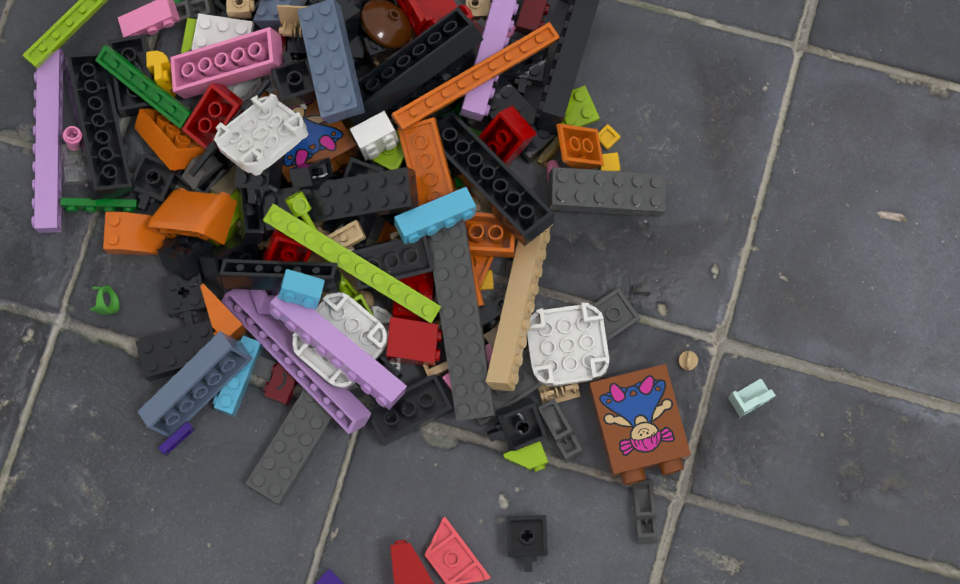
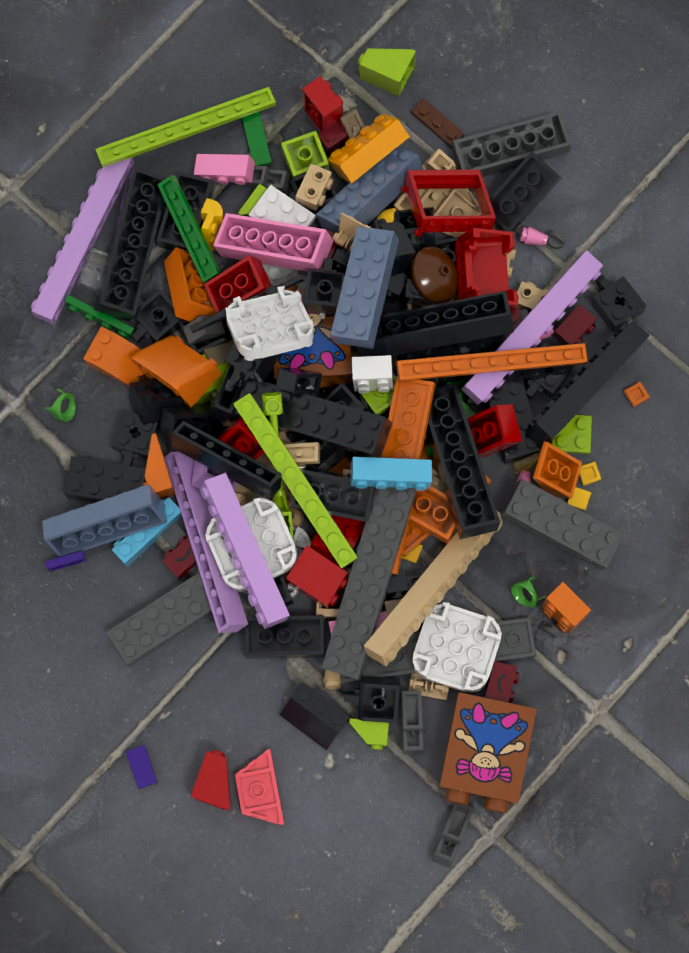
camera: 25 degrees right, 0 degrees up
bright pink cone [63,126,82,151] -> none
medium azure brick [278,269,325,309] -> none
black hinge [506,515,548,572] -> none
tan tile [678,351,698,371] -> none
light aqua panel [728,379,776,418] -> none
none -> black slope [280,682,350,751]
none -> tan cone [323,670,342,690]
none -> dark red brick [485,661,519,703]
none -> bright green piece [511,576,546,608]
none -> orange brick [542,582,591,634]
none -> orange tile [623,382,650,408]

